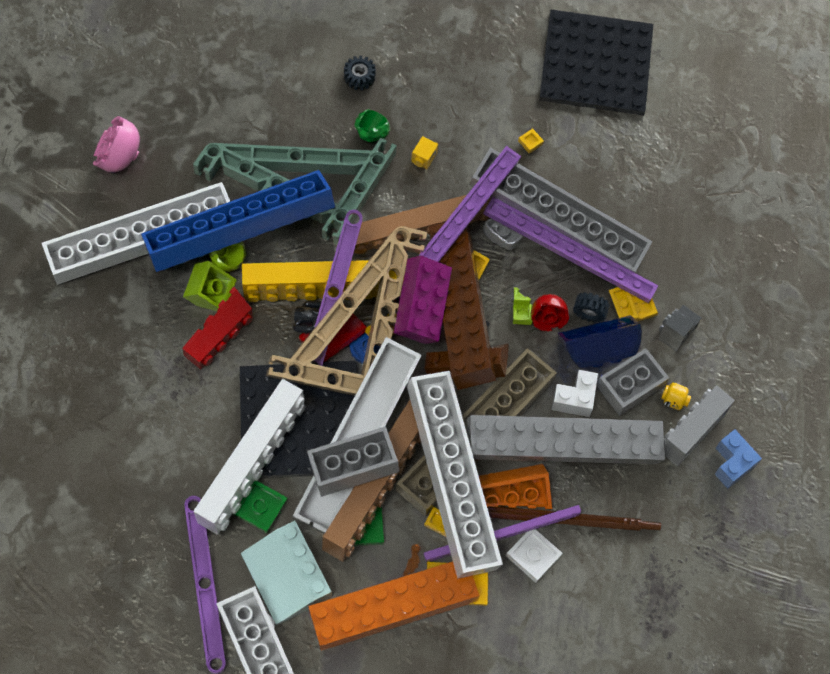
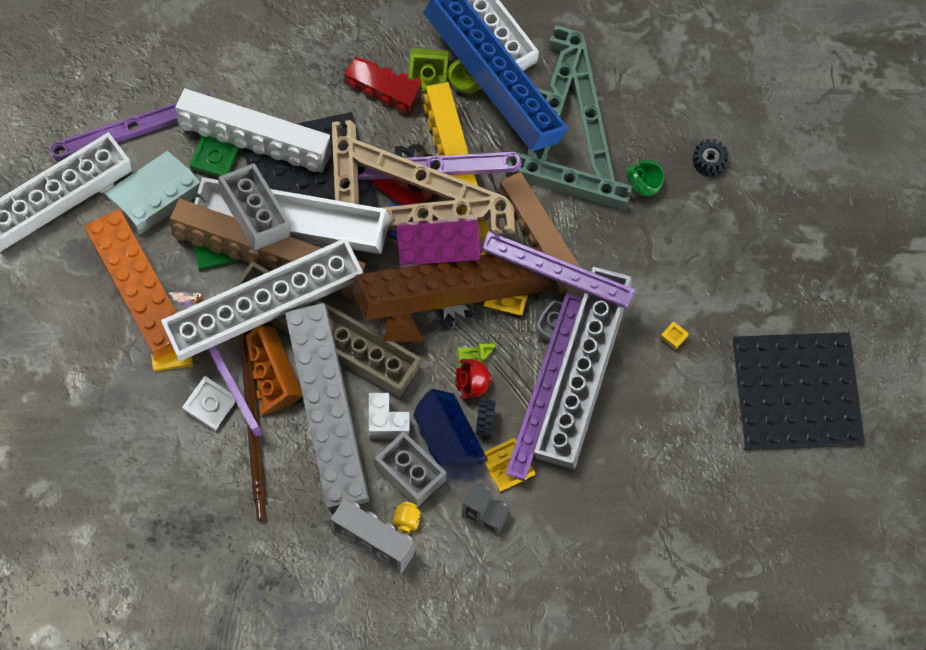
camera: 80 degrees right, 0 degrees up
yellow brick [411,136,438,169] -> none
medium blue brick [715,429,762,489] -> none

